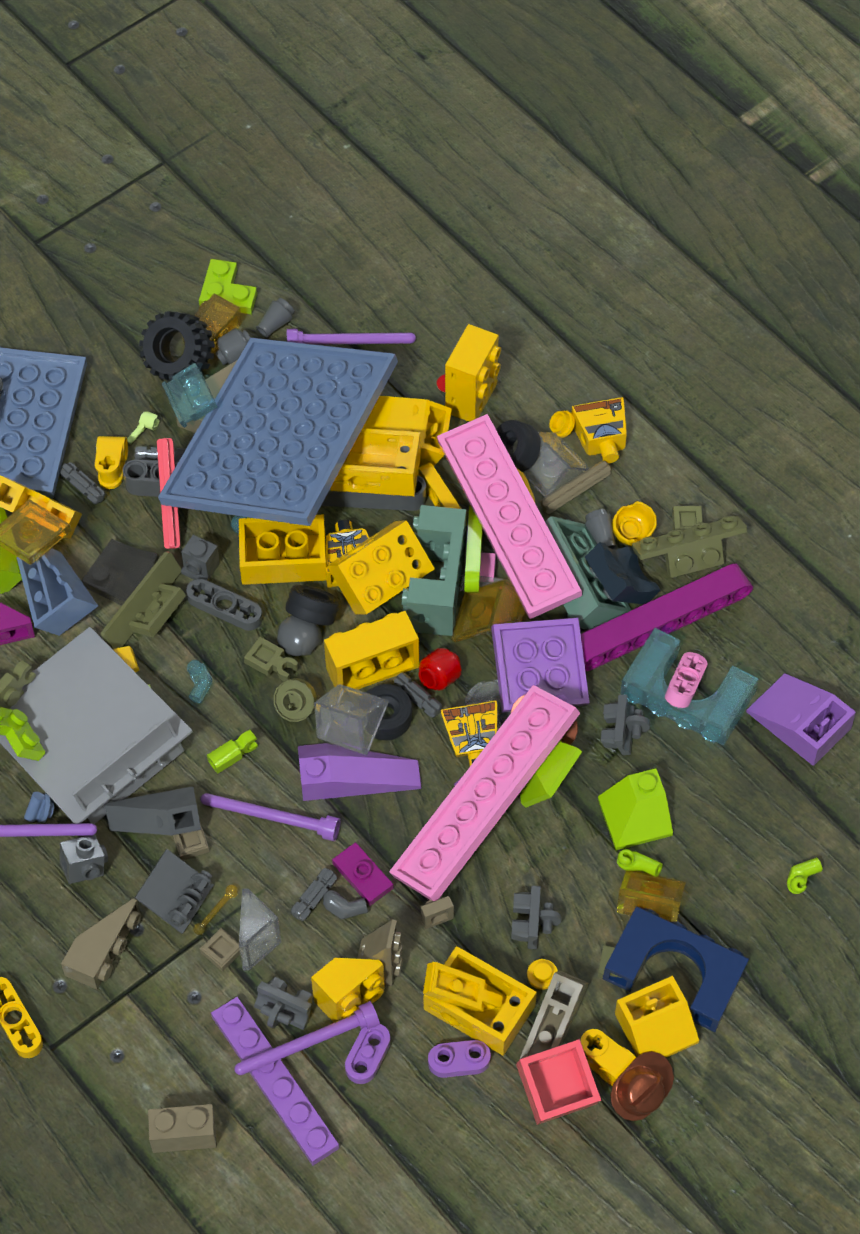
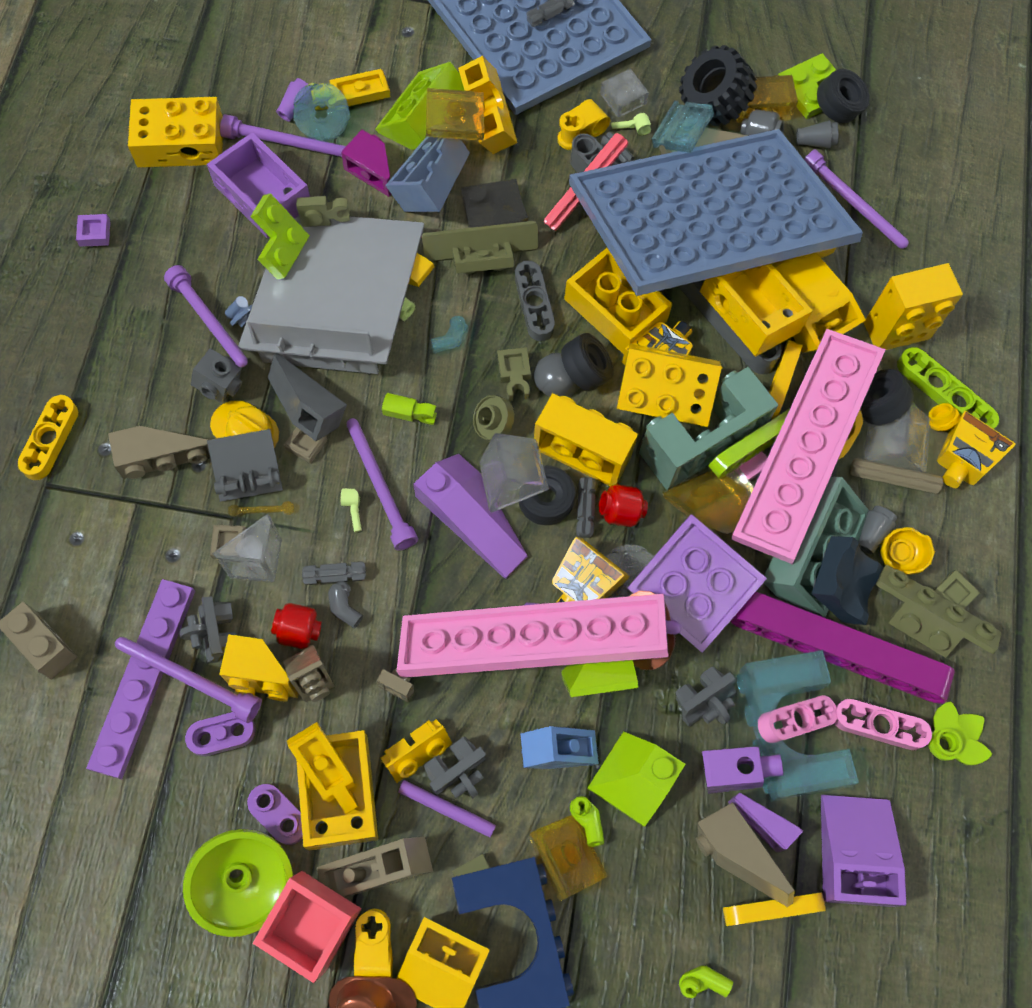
camera: 45 degrees right, 10 degrees up
dark grey axle [60,462,106,504] -> none
dark grey brick [181,535,220,581] -> none
magenta plate [332,842,394,906] -> none
yellow plate [527,959,558,990] -> none
none -> lime dish [183,829,293,937]
none -> yellow piece [210,401,279,448]
none -> red head [271,603,322,649]
none -> yellowish green hand [341,488,362,532]
none -> yellow hinge [380,719,452,783]
none -> medium lavender bar [398,780,496,838]
none -> medium blue slope [521,726,599,769]
none -> clear piece [600,69,649,117]
none -> dark tan slope [696,802,795,907]
none -> medium lavender torso [702,747,783,794]
none -> yellow beam [723,892,826,926]
none -> medium lavender slope [728,793,803,852]
none -> black tyre [817,68,869,123]
none -> bright pink beam [834,699,932,750]
none -> lime beam [897,347,999,429]
none -> lime plate [928,702,992,765]

